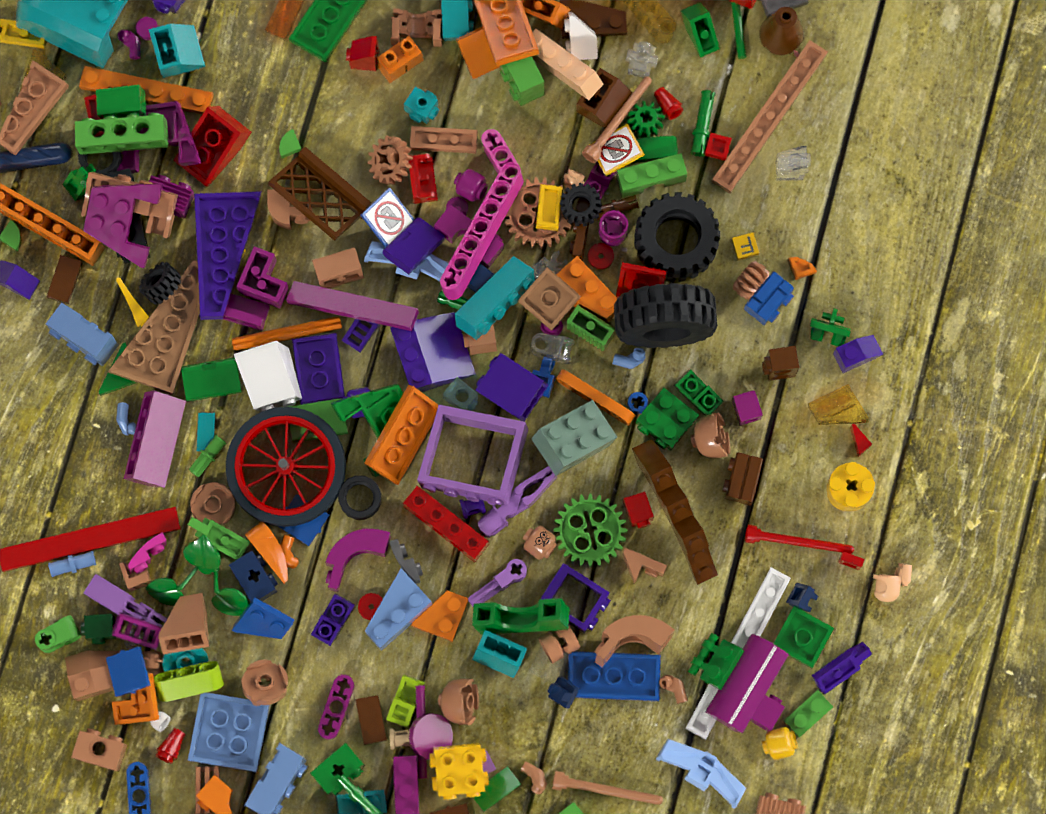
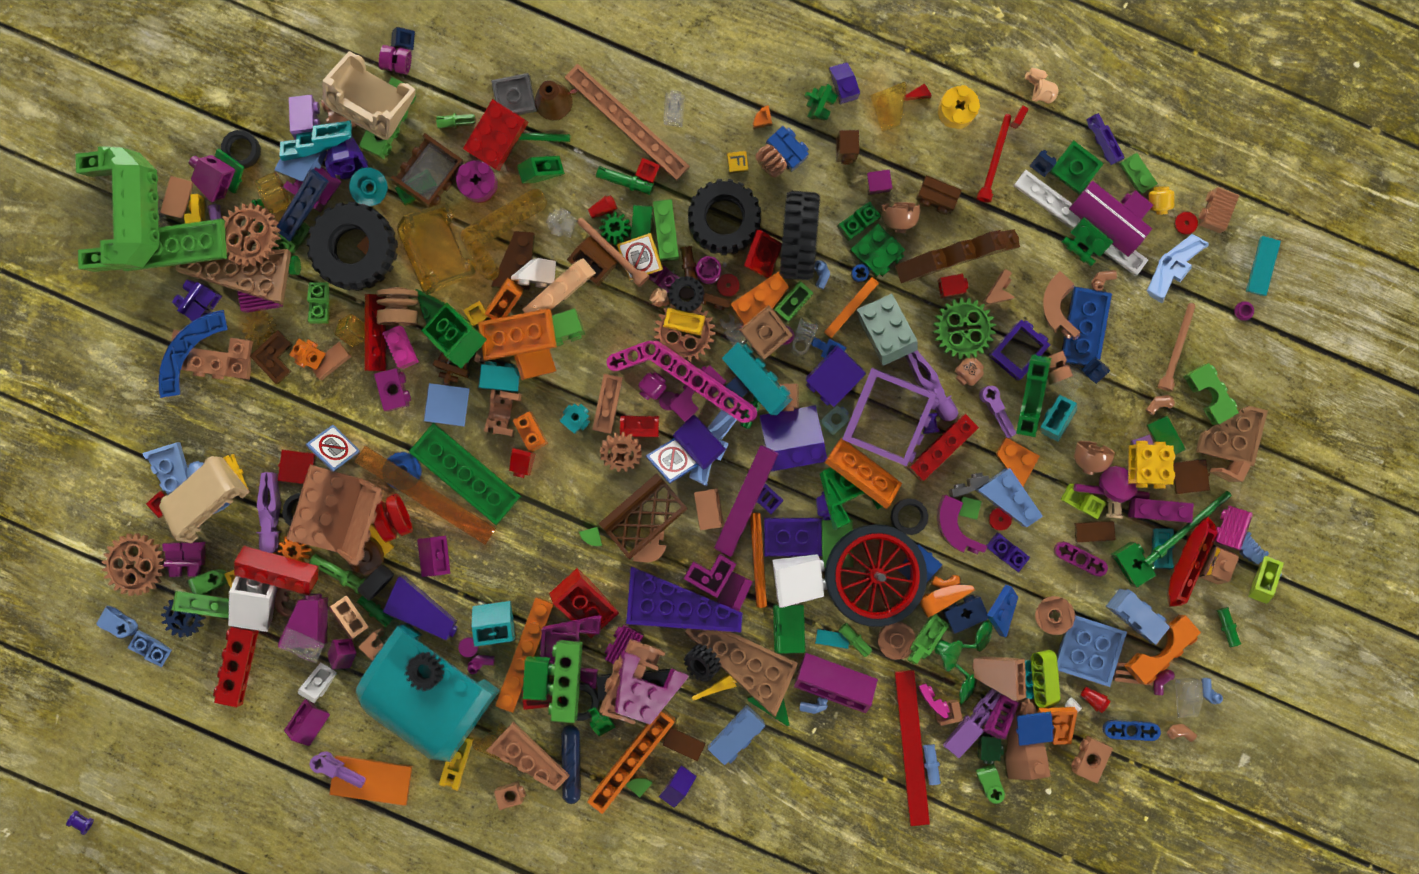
camera: 85 degrees left, 10 degrees up
none -> bright green tile [959,496,982,520]
none -> red wheel [1174,212,1198,235]

